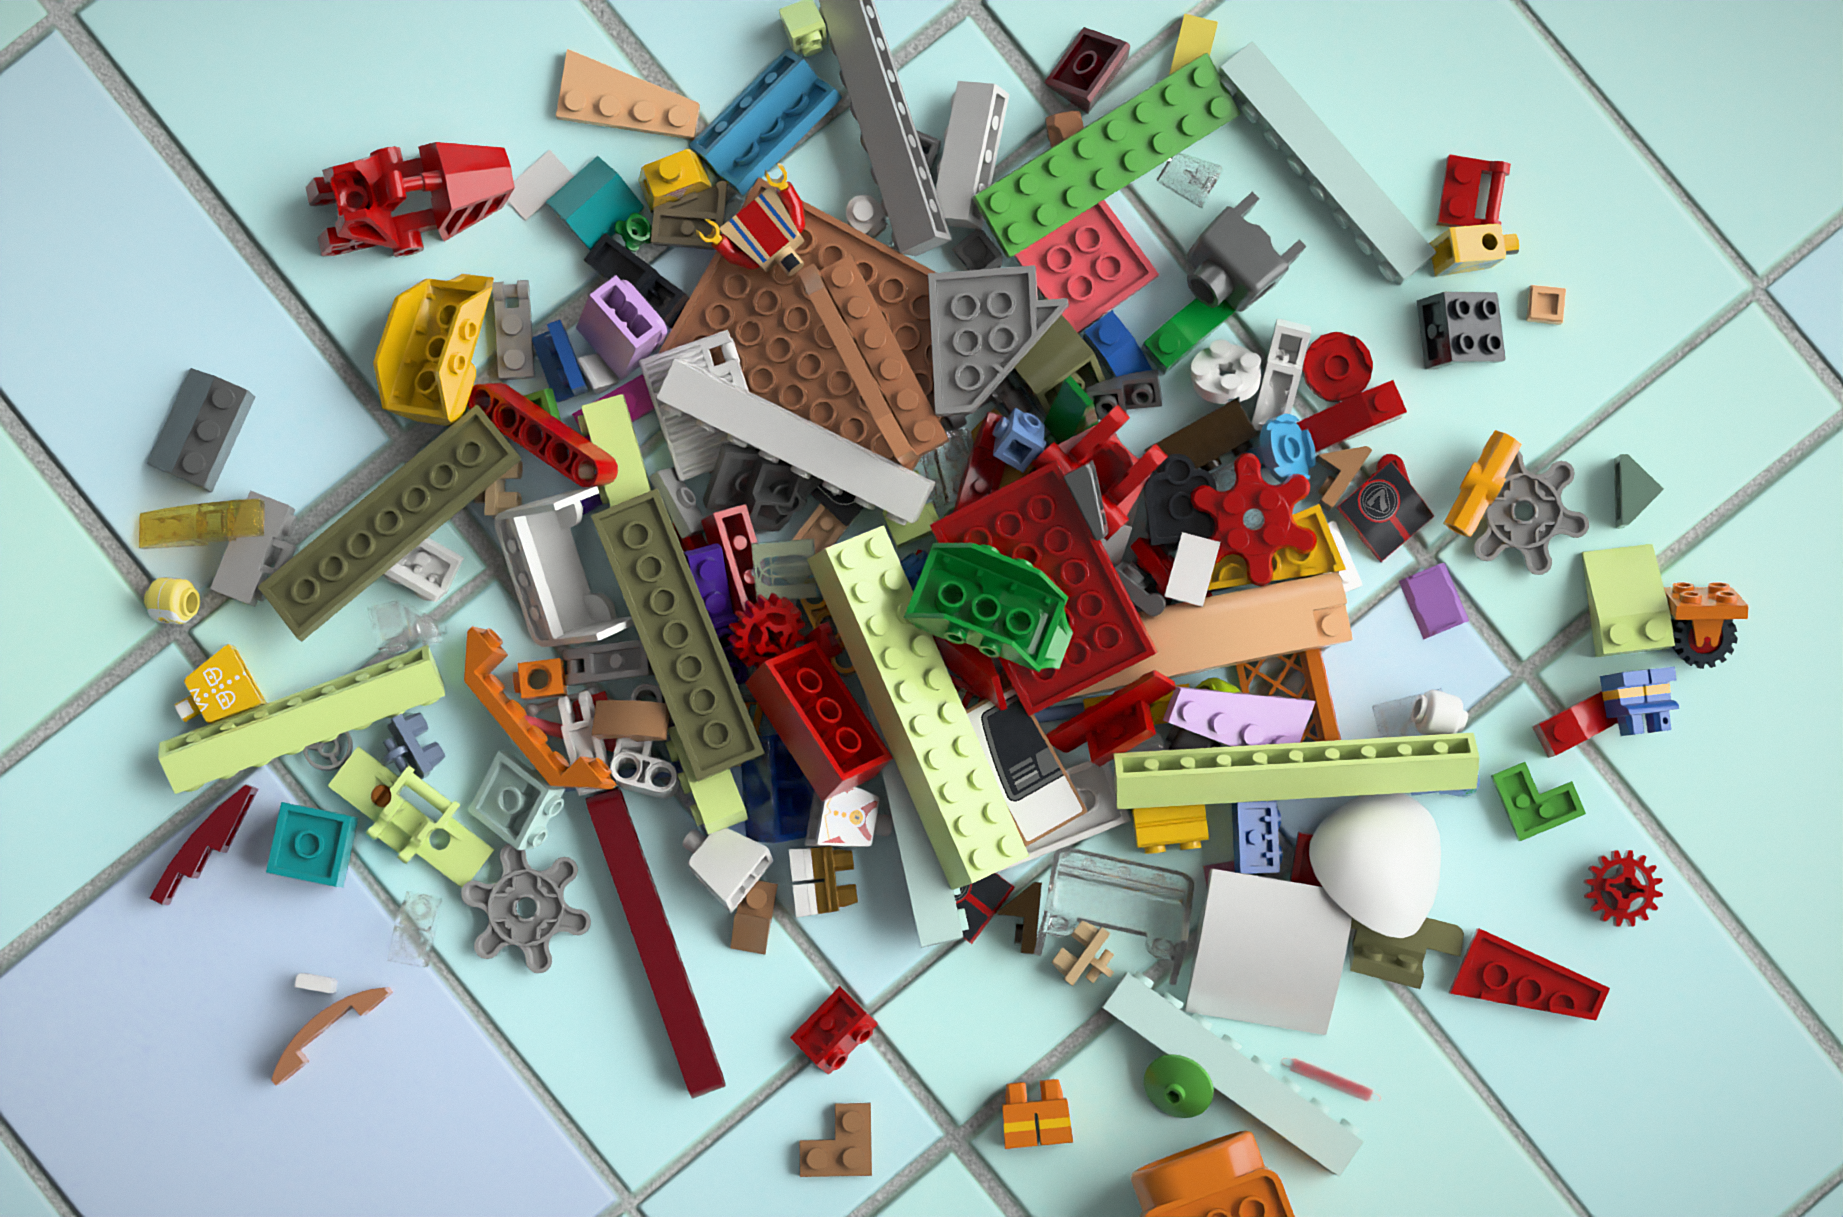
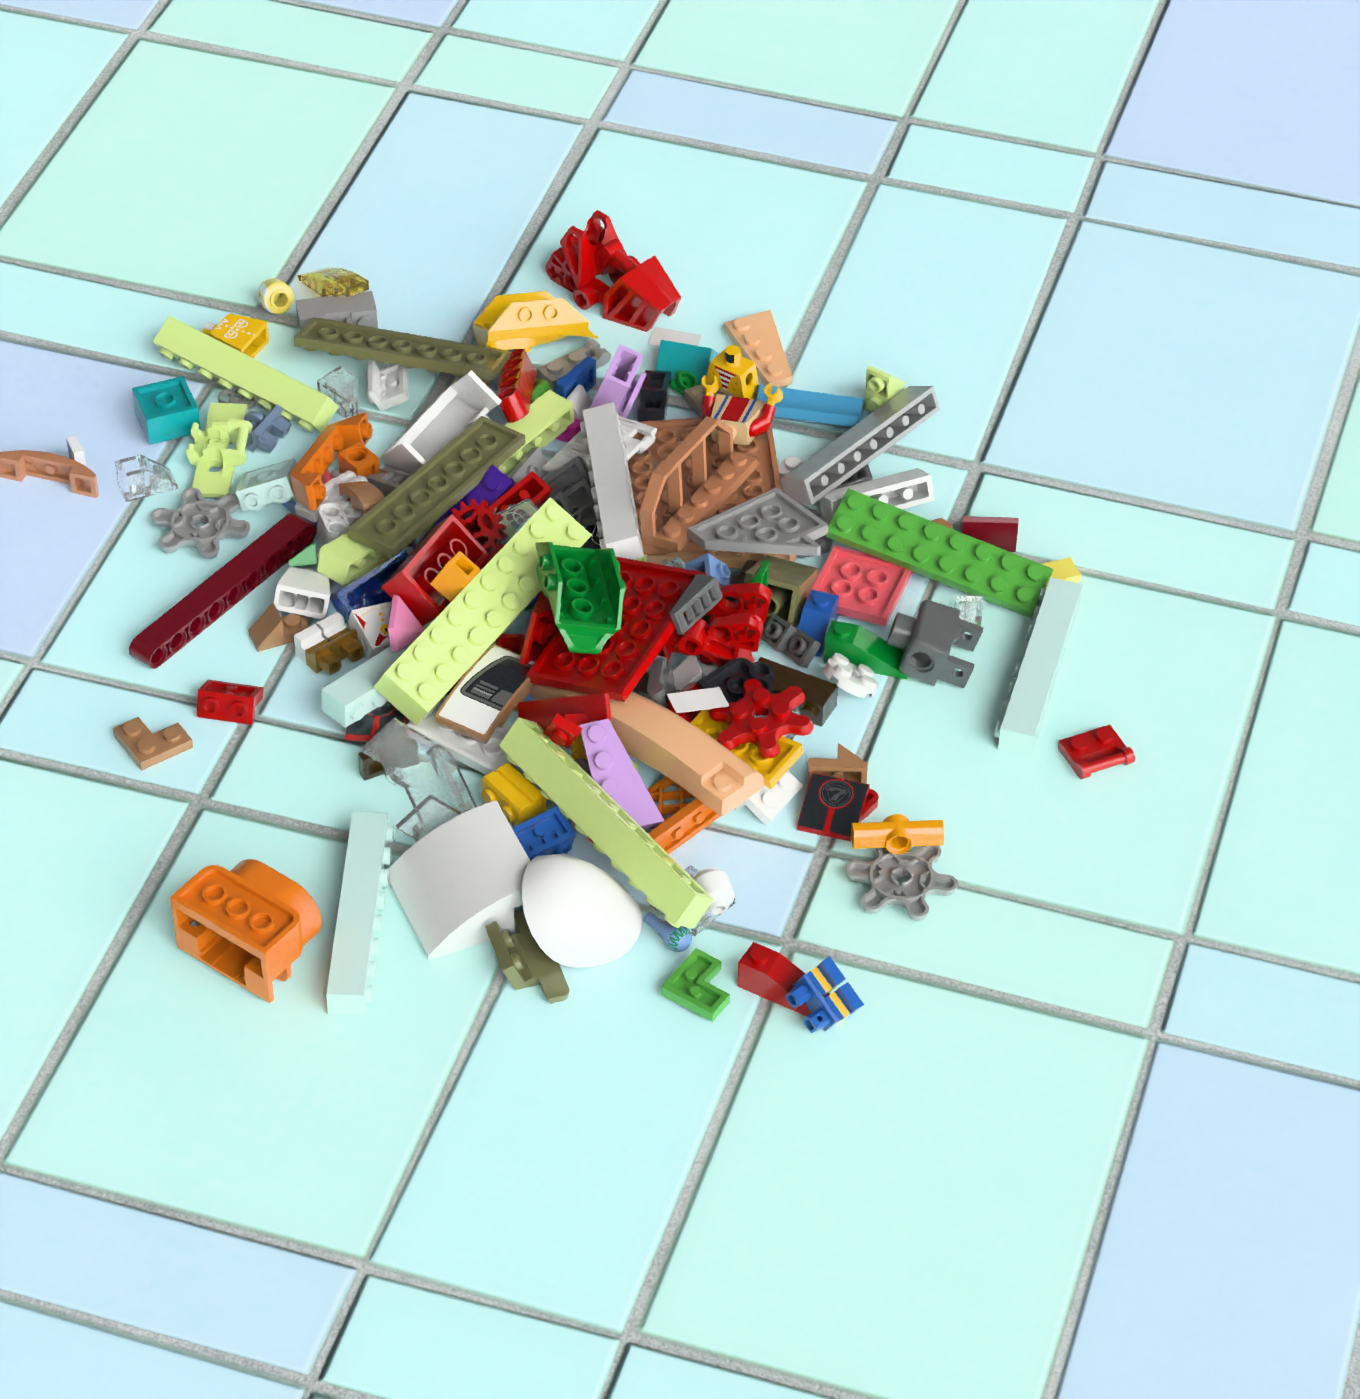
camera: 55 degrees right, 40 degrees down
dark grey slope [147,368,256,492] -> none
dark red slope [149,784,259,905] -> none
orange hips [1002,1079,1073,1149] -> none
tan hips [1051,920,1114,986] -> none
bright green dish [1143,1054,1214,1118] -> none
dark azure tile [1246,413,1316,483] -> none
white slope [1251,318,1311,431] -> none
coral piece [1281,1058,1381,1102] -> none
red slope [1296,379,1407,454] -> none
red tile [1302,332,1373,403] -> none
medium lavender piece [1399,562,1469,640] -> none
black bracket [1417,292,1506,370] -> none
yellow torso [1429,224,1520,277] -> none
red wing [1448,928,1610,1021] -> none
light nougat tile [1526,285,1566,325] -> none
yellowish green slope [1581,544,1675,657] -> none
red gear [1583,850,1664,927] -> none
sand green slope [1614,454,1664,529] -> none
orange plate [1664,582,1749,669] -> none
none -> slope [288,541,317,567]
none -> bright pink slope [388,595,425,652]
none -> light orange brick [430,551,481,602]
none -> red plate [543,713,582,748]

